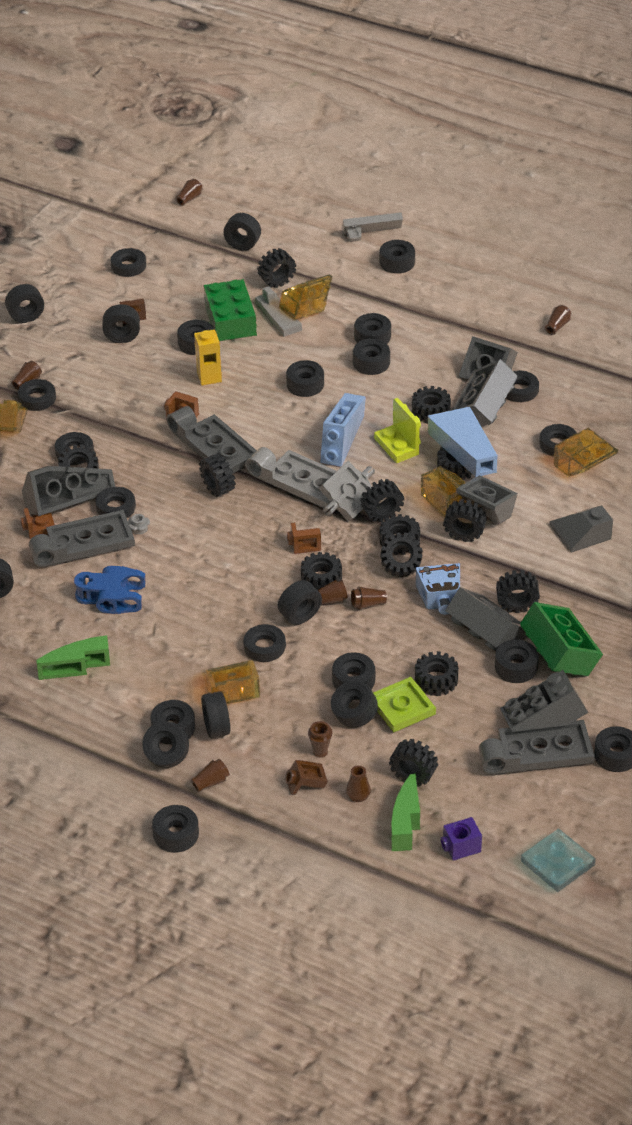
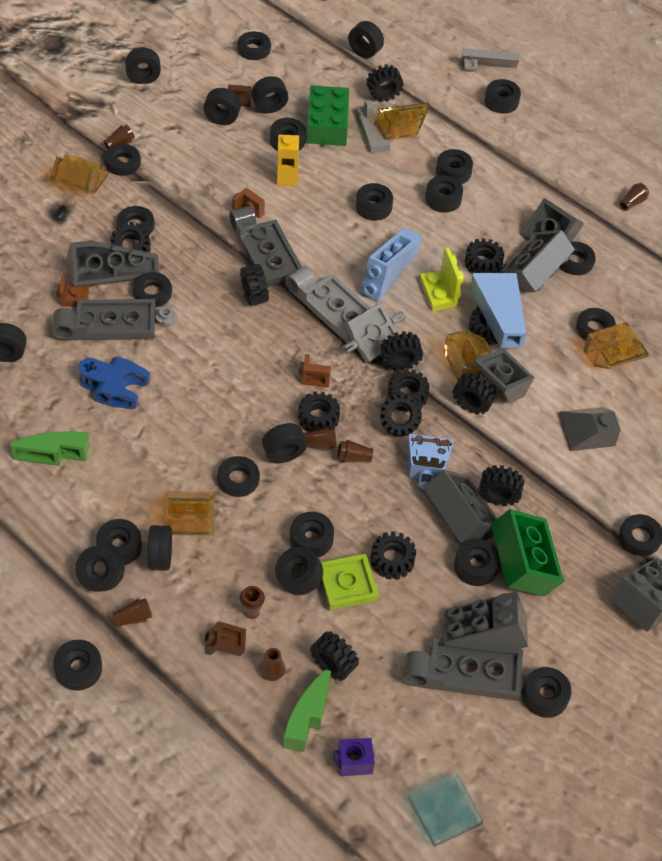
camera: 10 degrees right, 10 degrees up
none -> black tyre [251,76,289,113]

